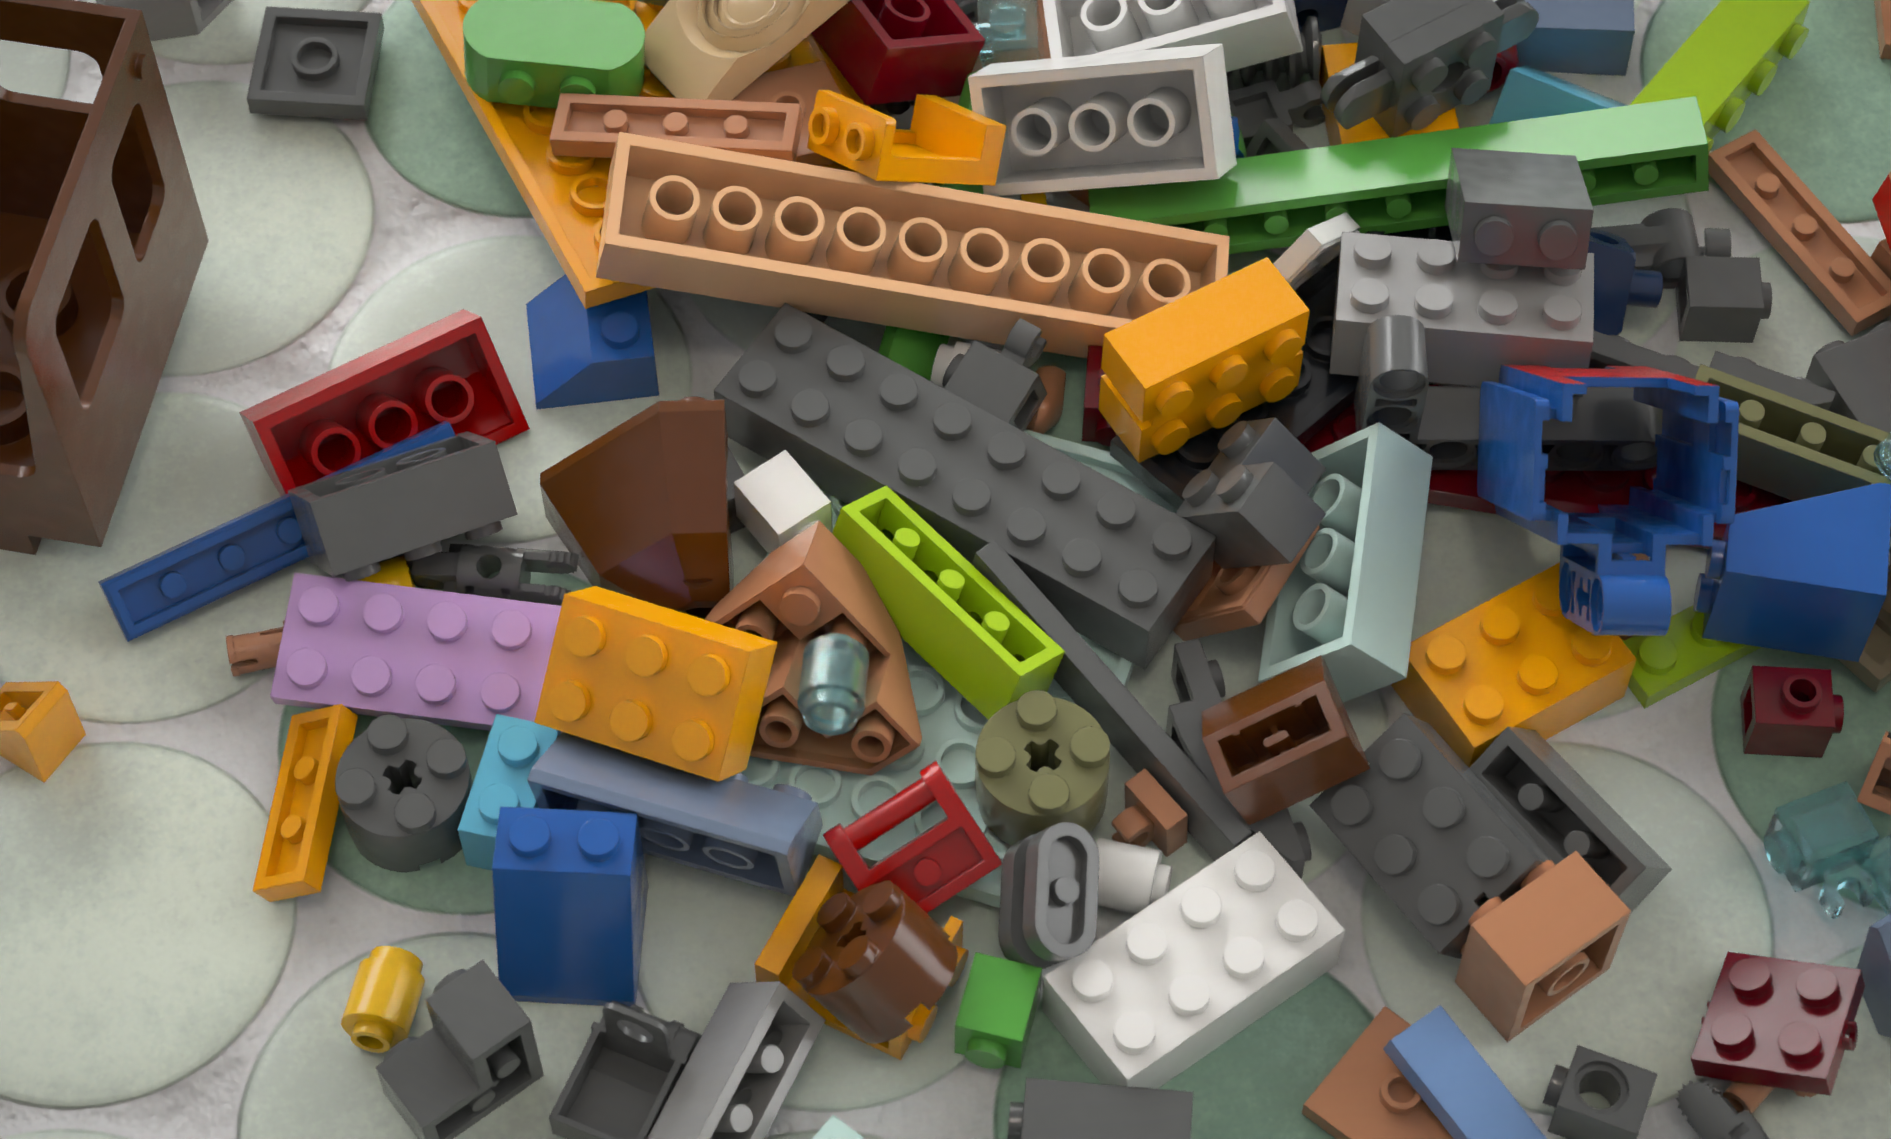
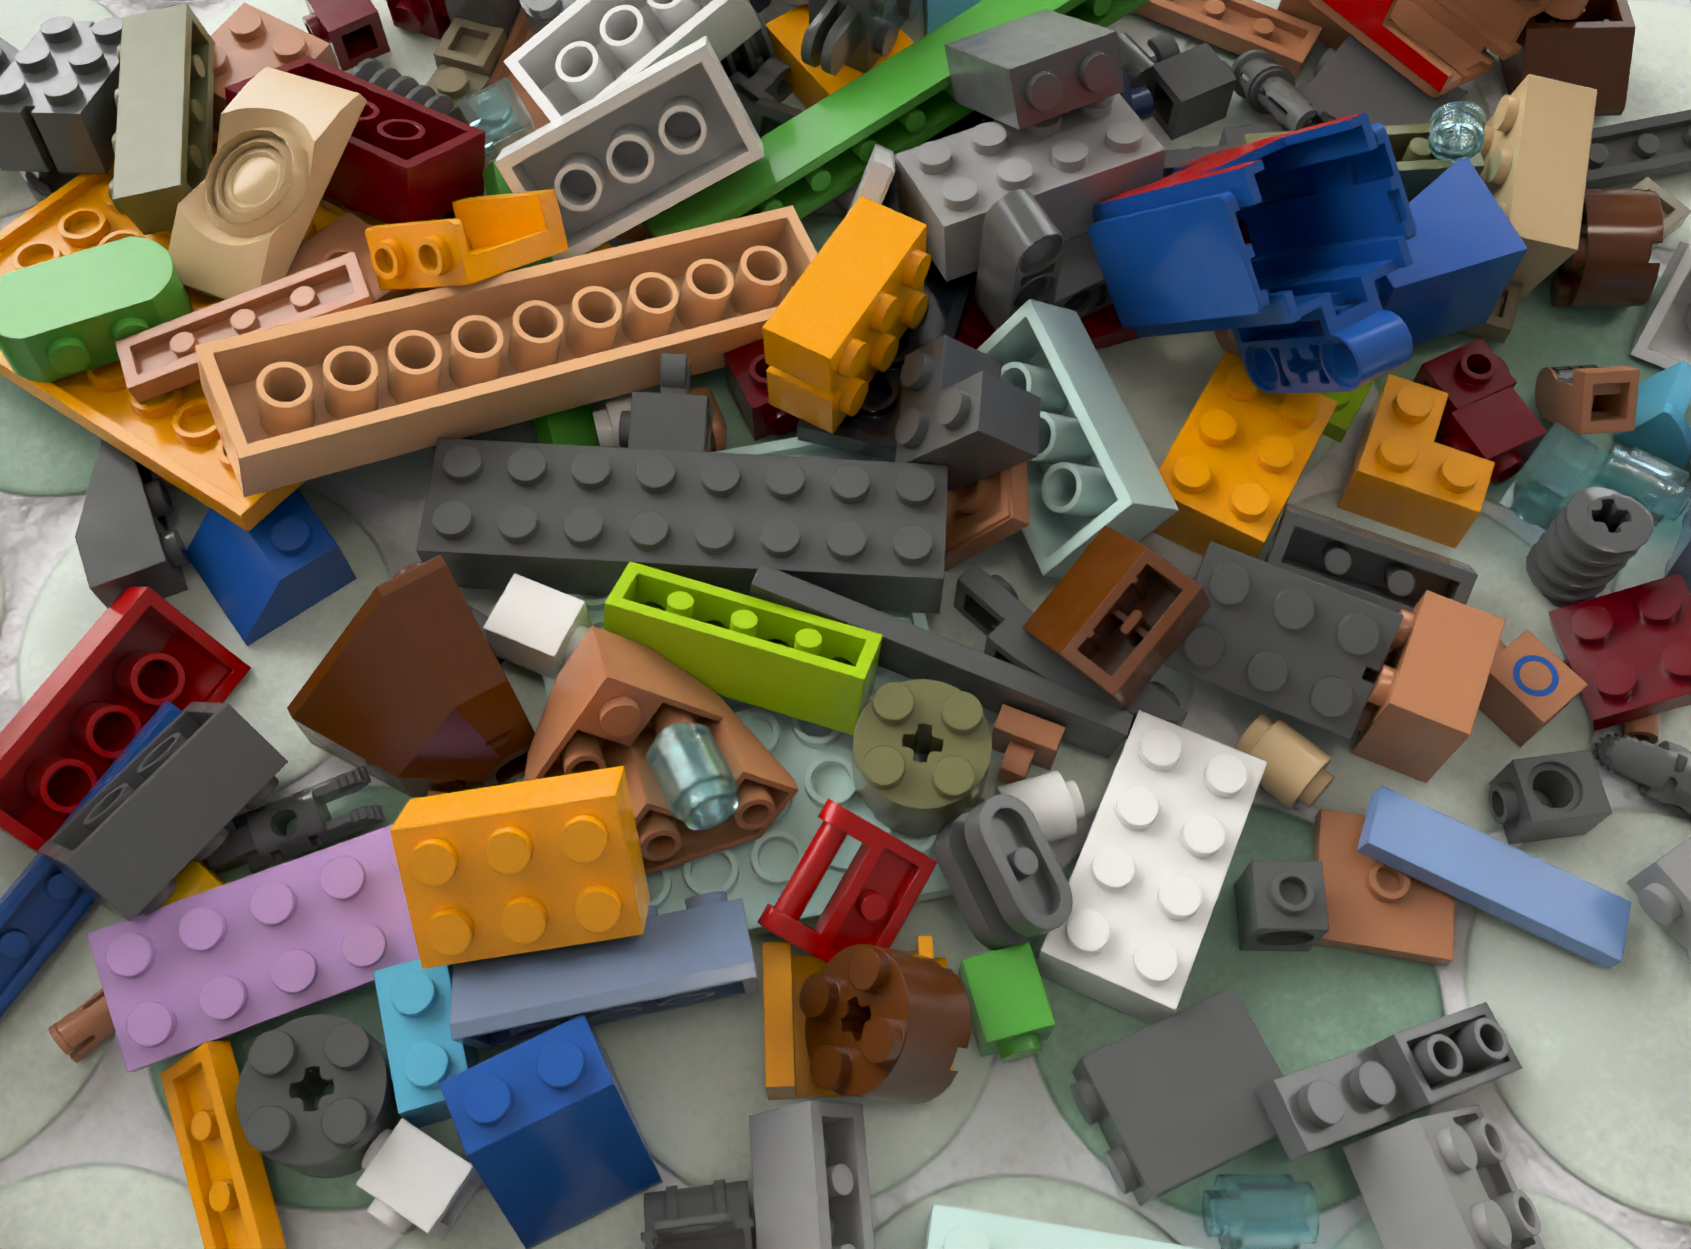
camera: 30 degrees left, 5 degrees up
none -> dark grey slope [75,439,190,609]
none -> white brick [356,1118,483,1241]
none -> dark grey pin [1231,49,1331,131]
none -> tan brick [1233,714,1335,810]
none -> dark grey brick [1234,860,1329,952]
none -> light orange brick [1337,374,1495,548]
none -> dark red brick [1434,386,1547,485]
none -> nougat brick [1479,630,1588,748]
none -> dark grey piece [1526,487,1653,608]

